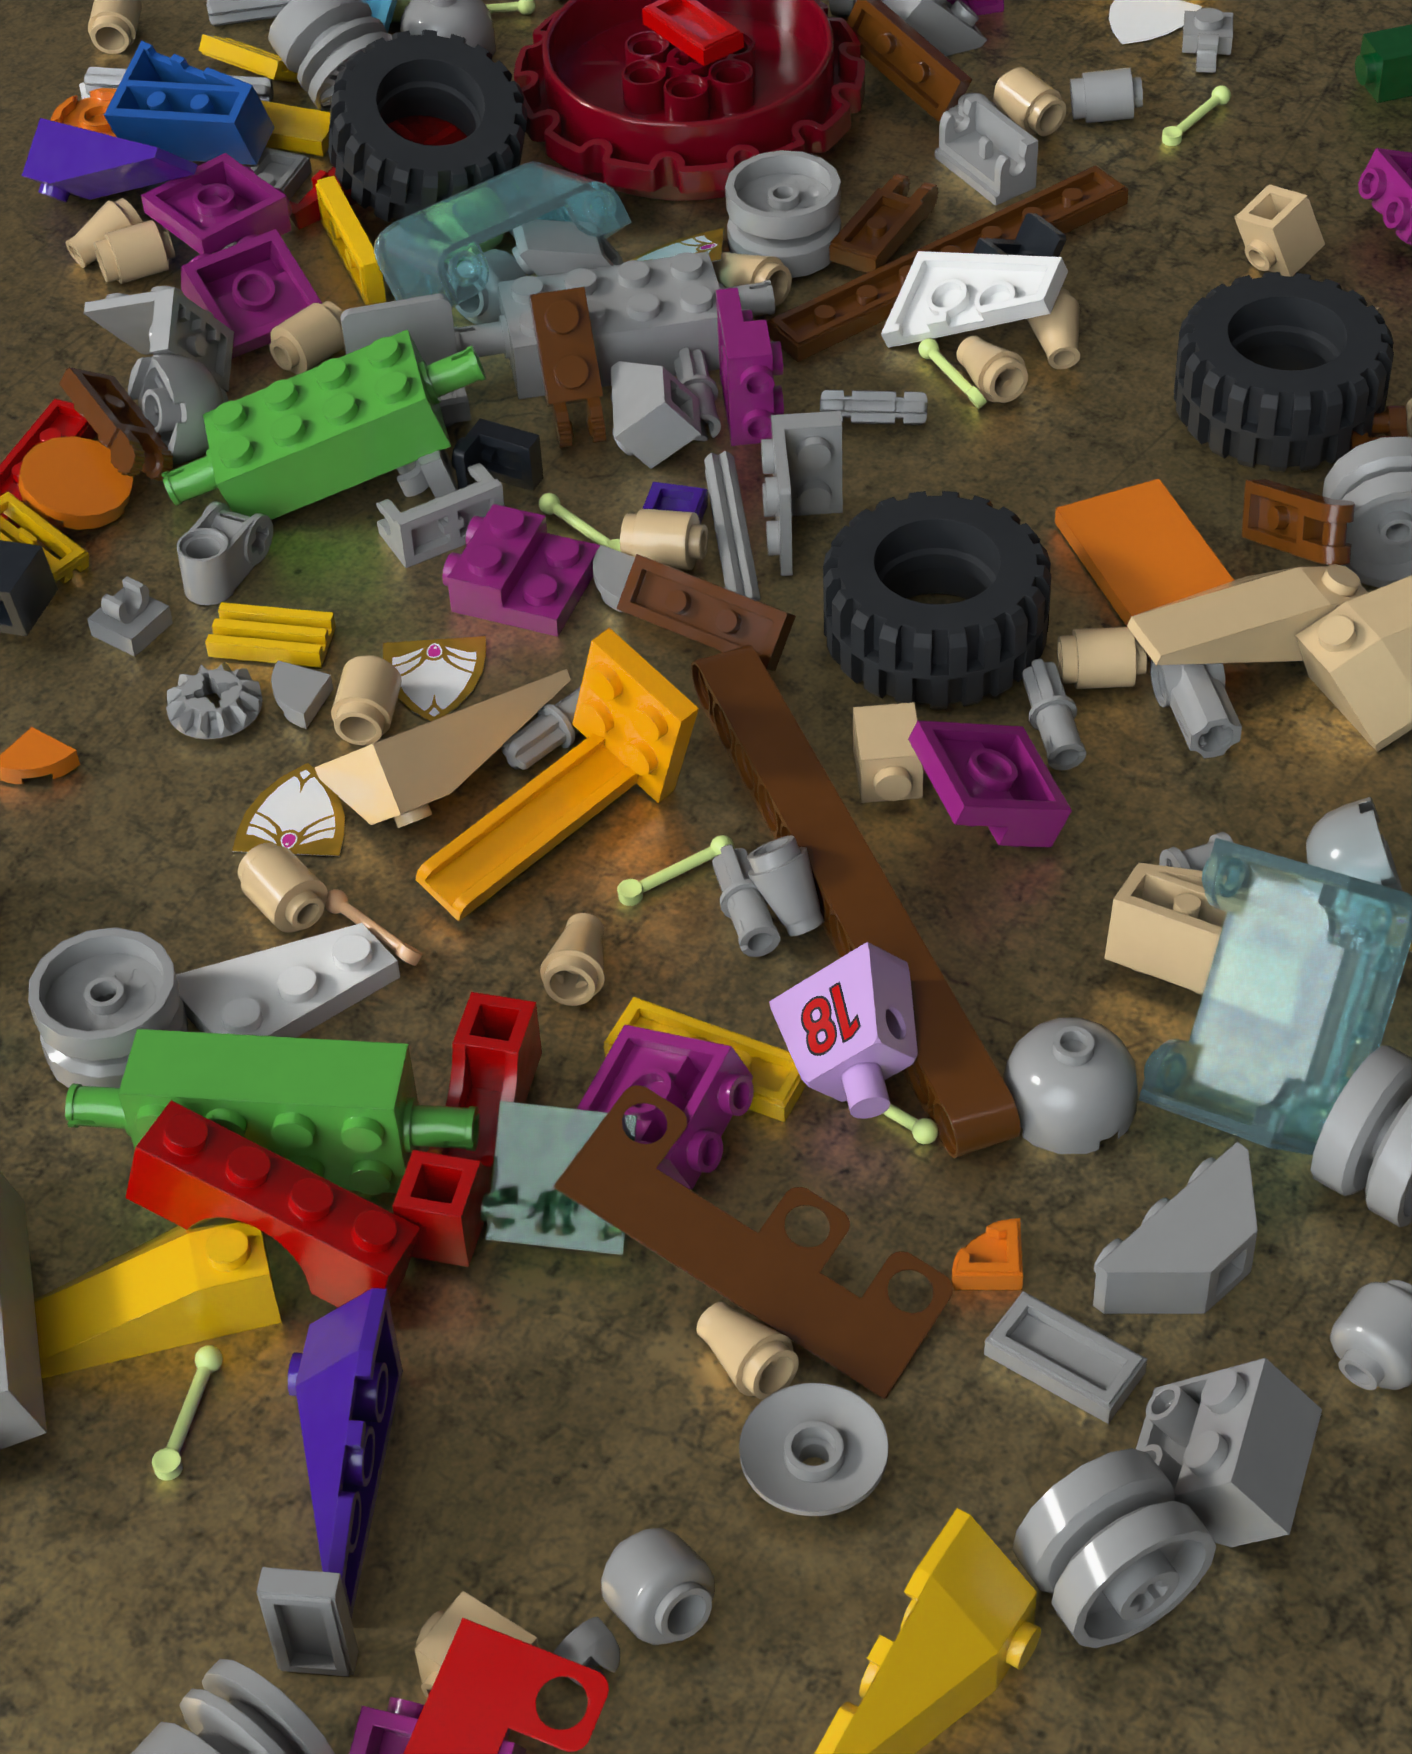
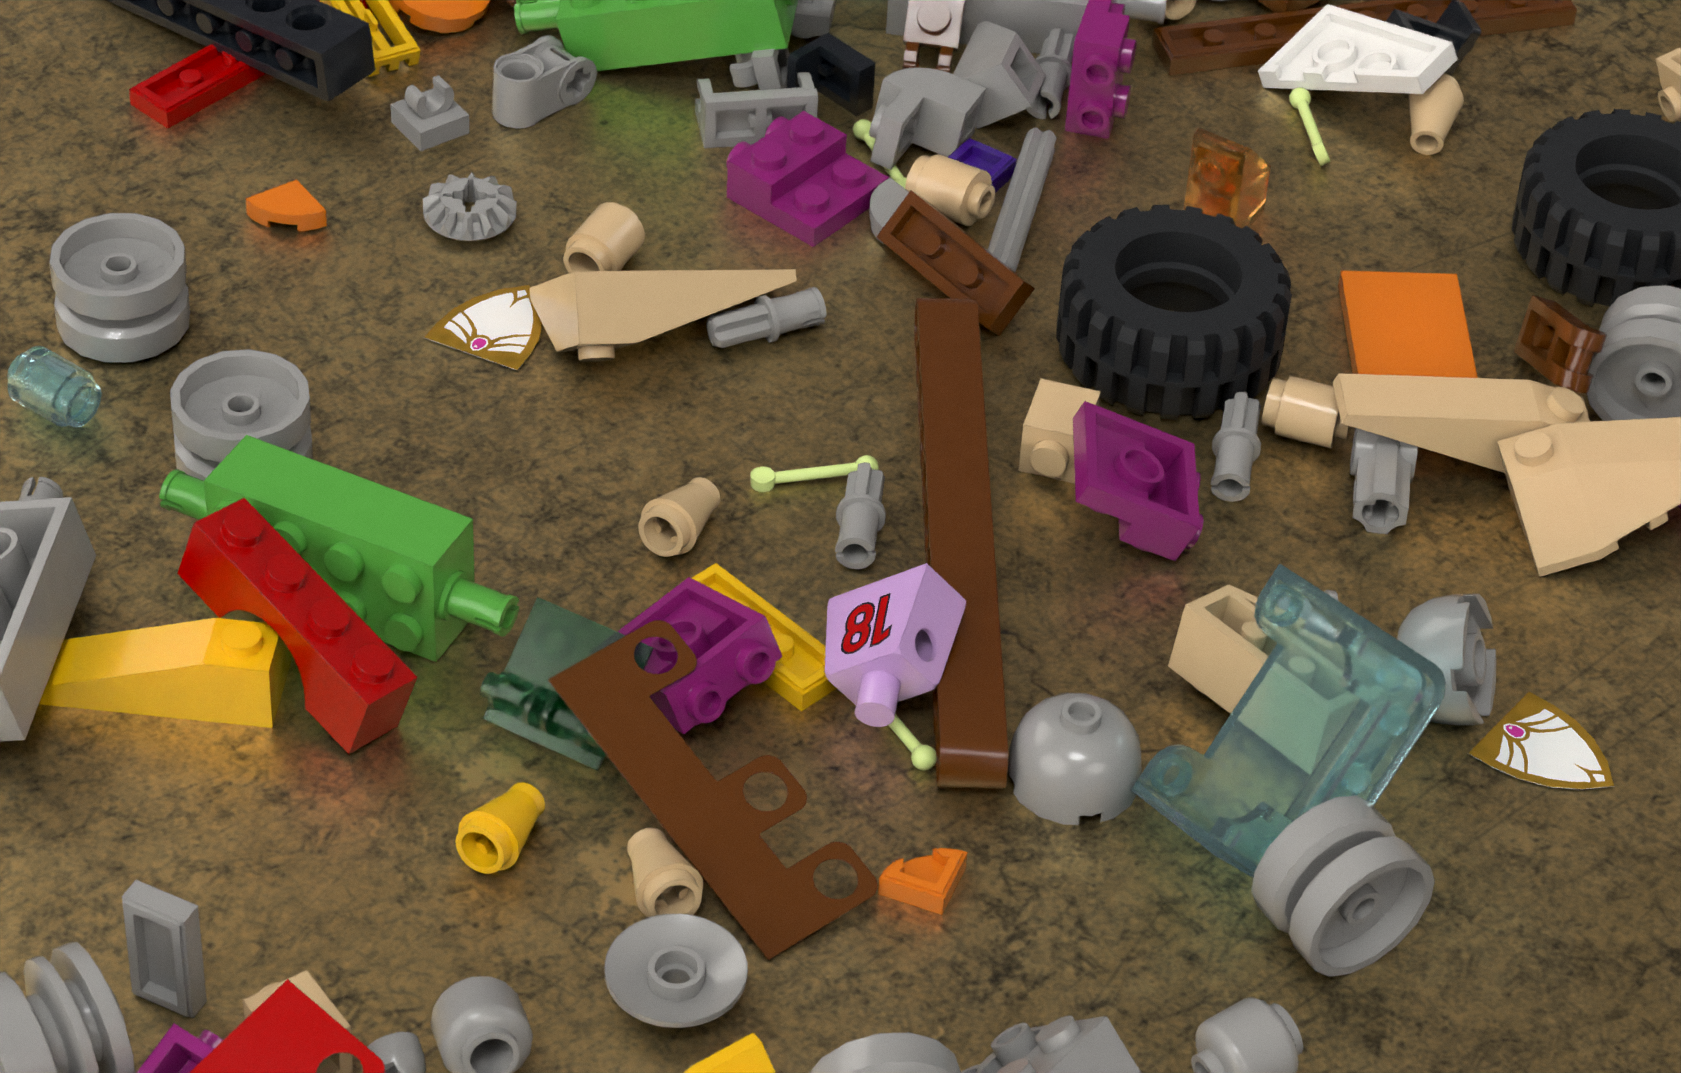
camera: 15 degrees right, 5 degrees down
yellowish green hinge [152,1345,223,1481] -> none
white wing [176,923,400,1038] -> none
yellow tile [205,602,336,668] -> none
tan brick [238,843,328,933] -> none
light grey tile [271,660,333,729] -> none
dark purple wedge [288,1288,403,1619] -> none
light nougat hinge [325,889,423,966] -> none
sticker [383,636,486,721] -> none
red arch [393,992,542,1267] -> none
light orange bracket [415,627,699,922] -> none
light grey cone [747,835,824,936] -> none
light grey bracket [761,411,843,576] -> none
light grey axle [820,390,928,425] -> none
tan cone [956,336,1028,403] -> none
light grey tile [984,1291,1147,1424] -> none
light grey slope [1093,1141,1258,1314] -> none
none -> yellow cone [456,782,545,874]
none -> light grey brick [869,68,986,170]
none -> clear orange slope [1184,128,1271,228]

